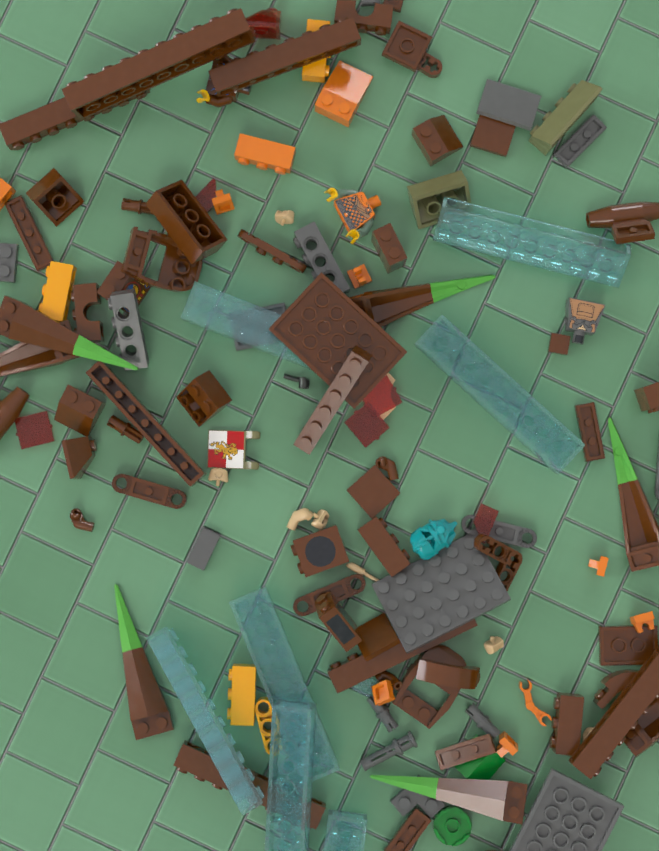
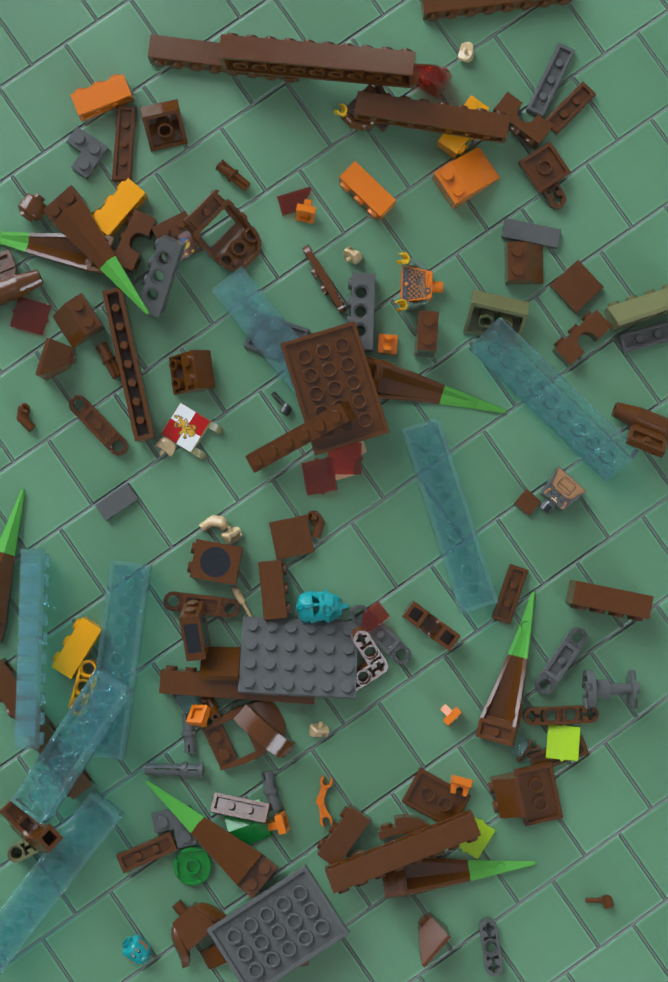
camera: 25 degrees right, 0 degrees up
reddish brown brick [146,179,228,264] -> none
dark grey tile [476,79,541,131] -> none
none -> reddish brown arch [401,600,461,651]
none -> dark grey tile [501,218,561,249]
none -> reddish brown arch [552,309,612,368]

